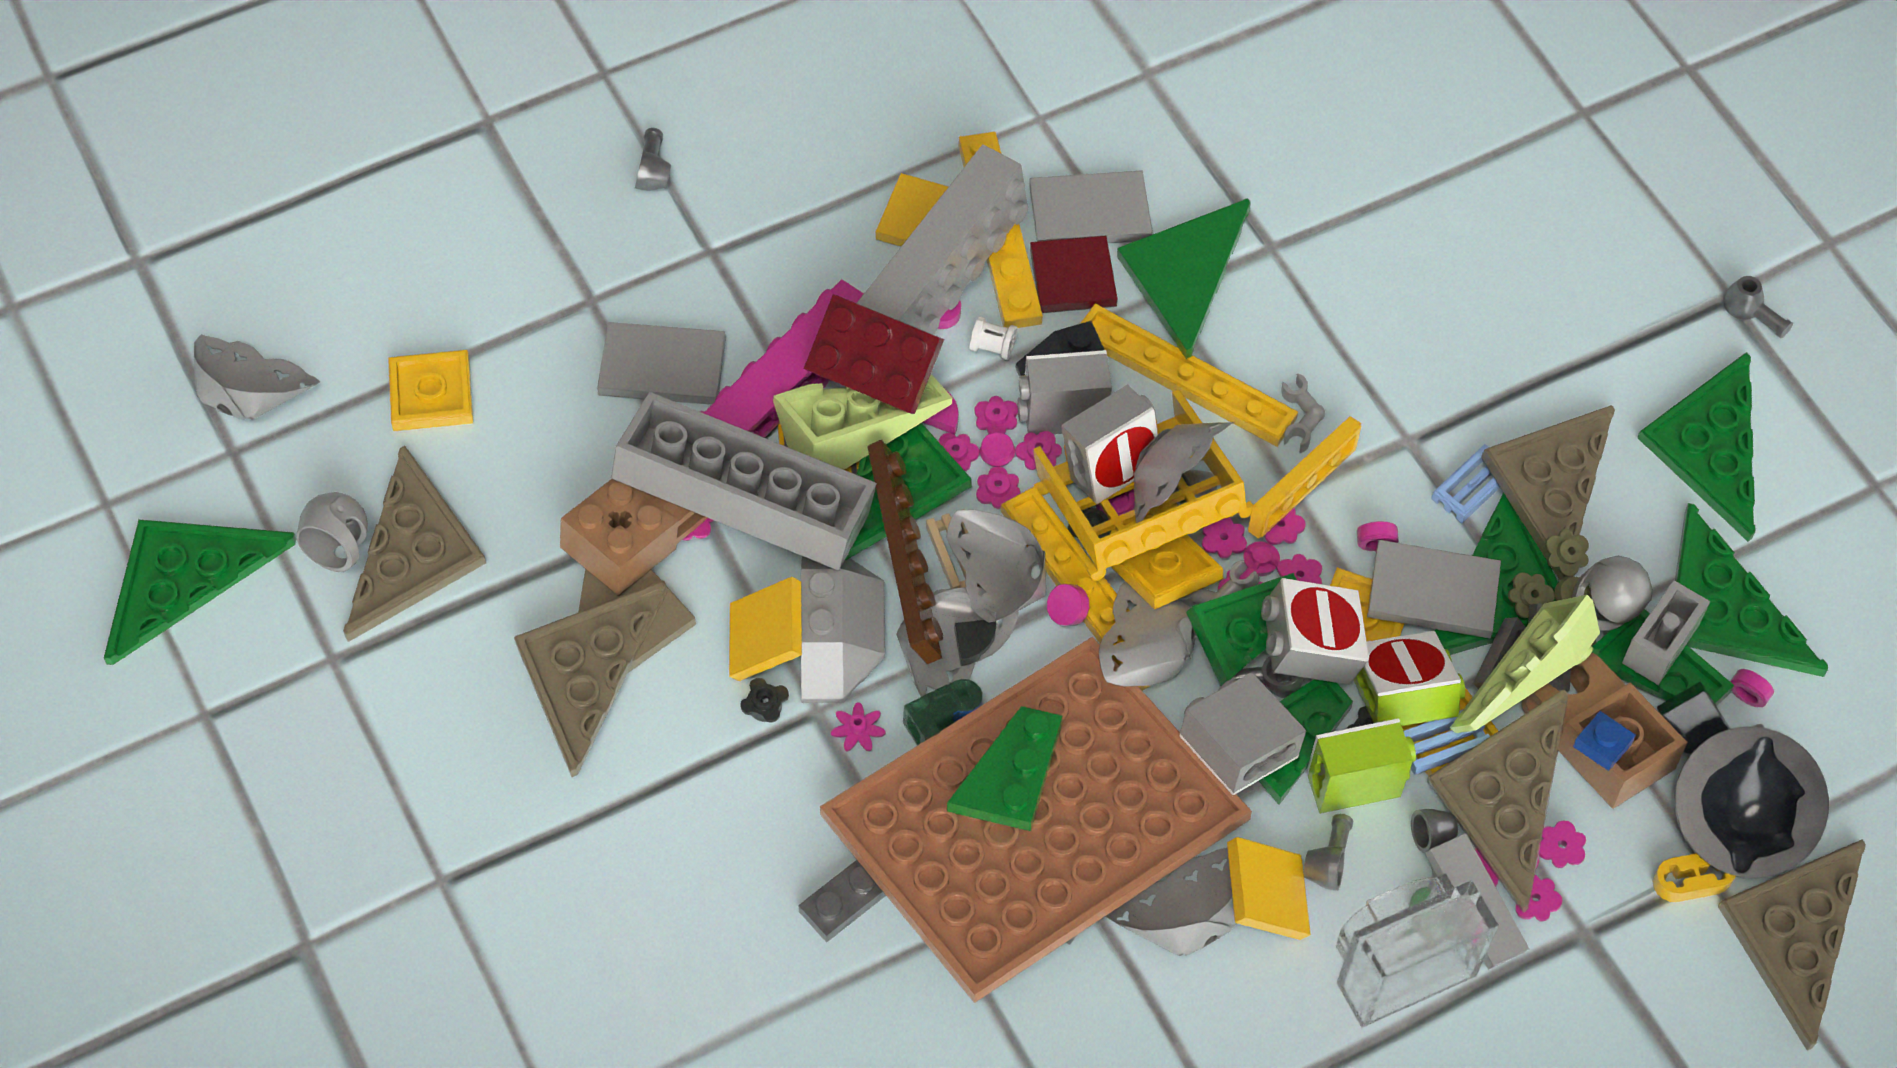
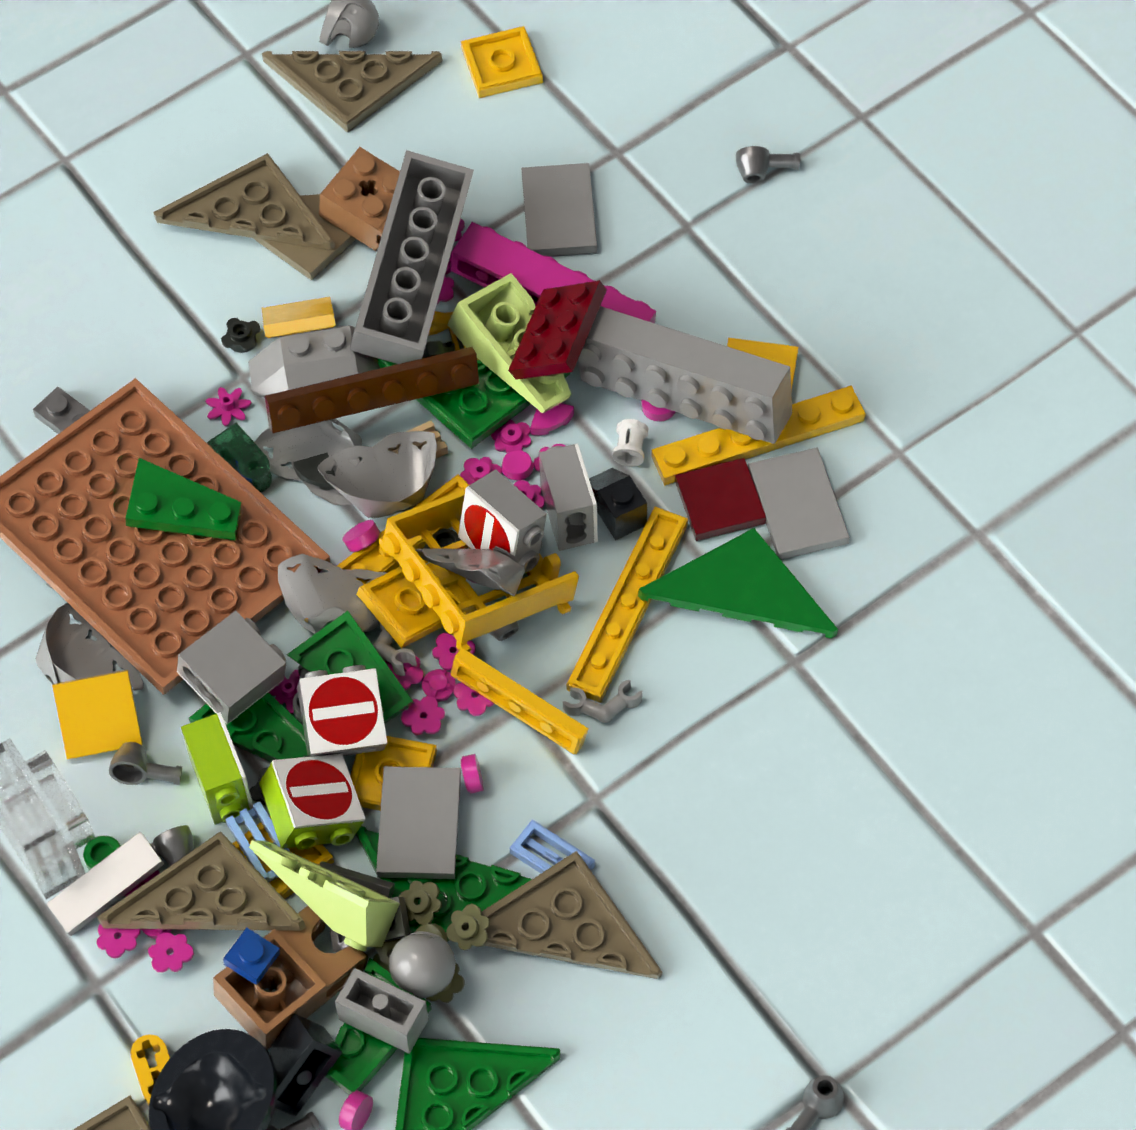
camera: 85 degrees right, 0 degrees up
green tile [1638,352,1756,541] -> none

